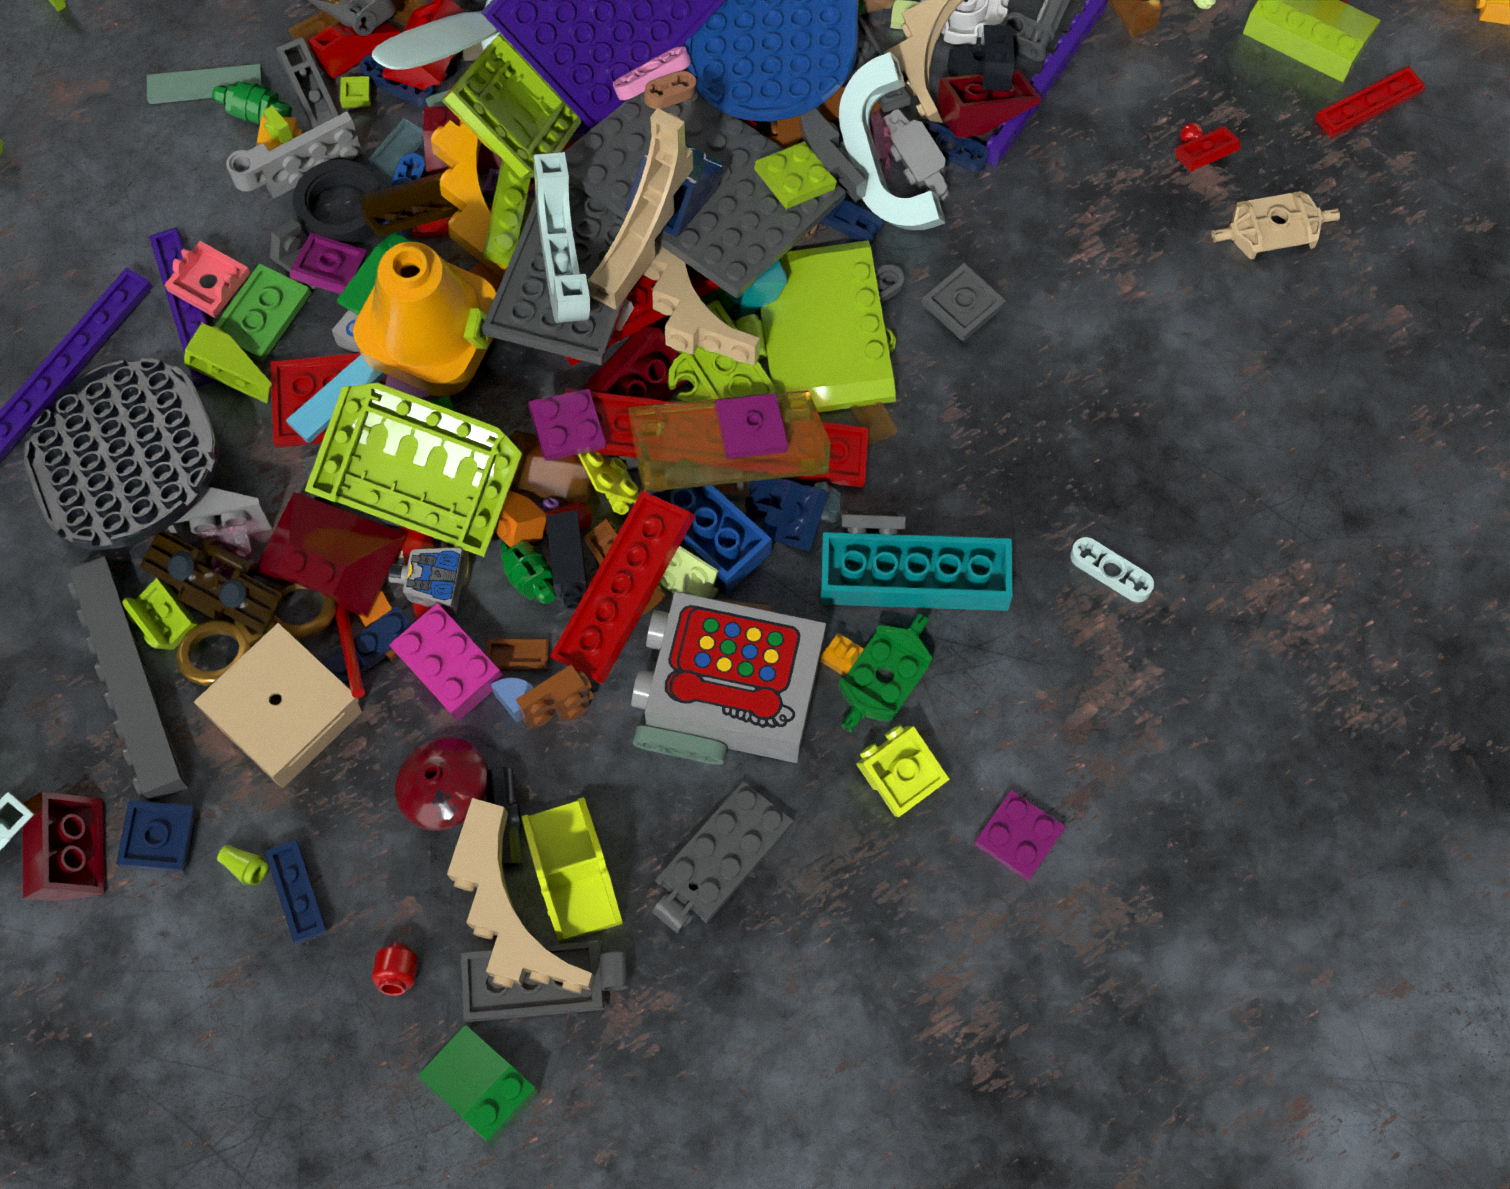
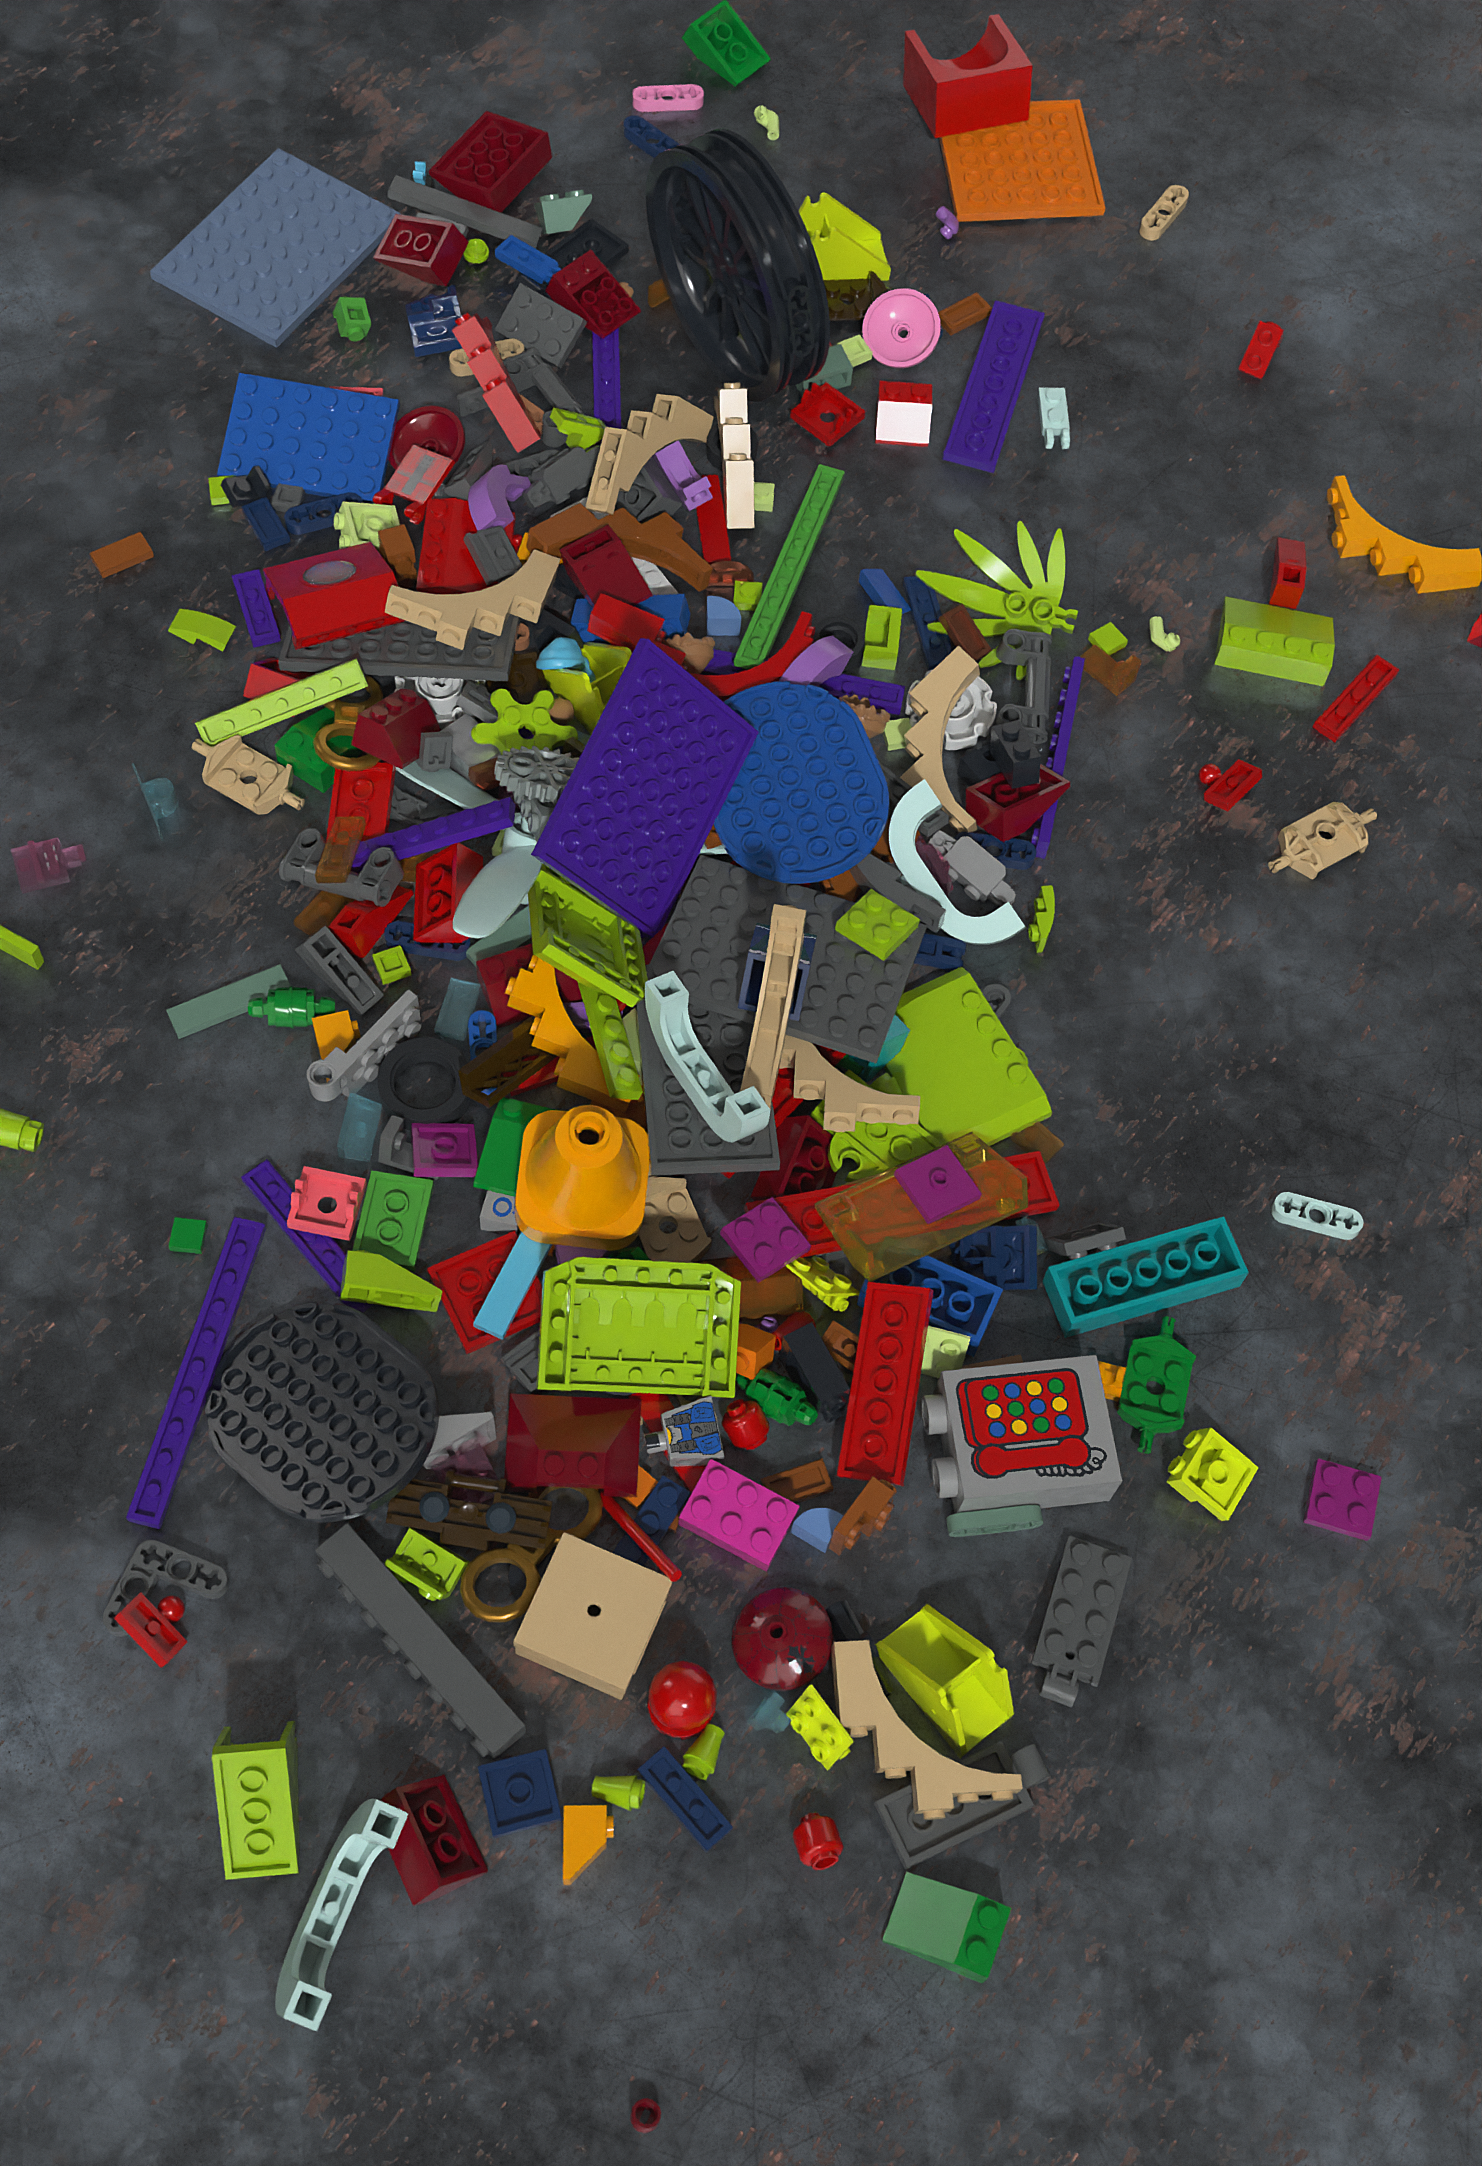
camera: 25 degrees left, 5 degrees down
lime plate [262,105,293,144] -> none
lime tile [463,308,489,349] -> none
bright pink beam [613,47,691,100] -> none
nougat beam [644,71,696,109] -> none
dark grey plate [921,263,1006,342] -> none
none -> green tile [169,1217,208,1254]
none -> clear light blue slope [337,1093,383,1162]
none -> light orange slope [563,1805,614,1885]
none -> dark red hinge [630,2098,661,2134]
none -> tan plate [638,1163,712,1263]
none -> red tile [647,1661,717,1740]
none -> lime cone [682,1724,725,1780]
none -> red head [721,1399,770,1450]
none -> clear light blue tile [747,1691,791,1734]
none -> neon yellow hinge [786,1684,854,1771]
none -> lime slope [1028,885,1055,953]

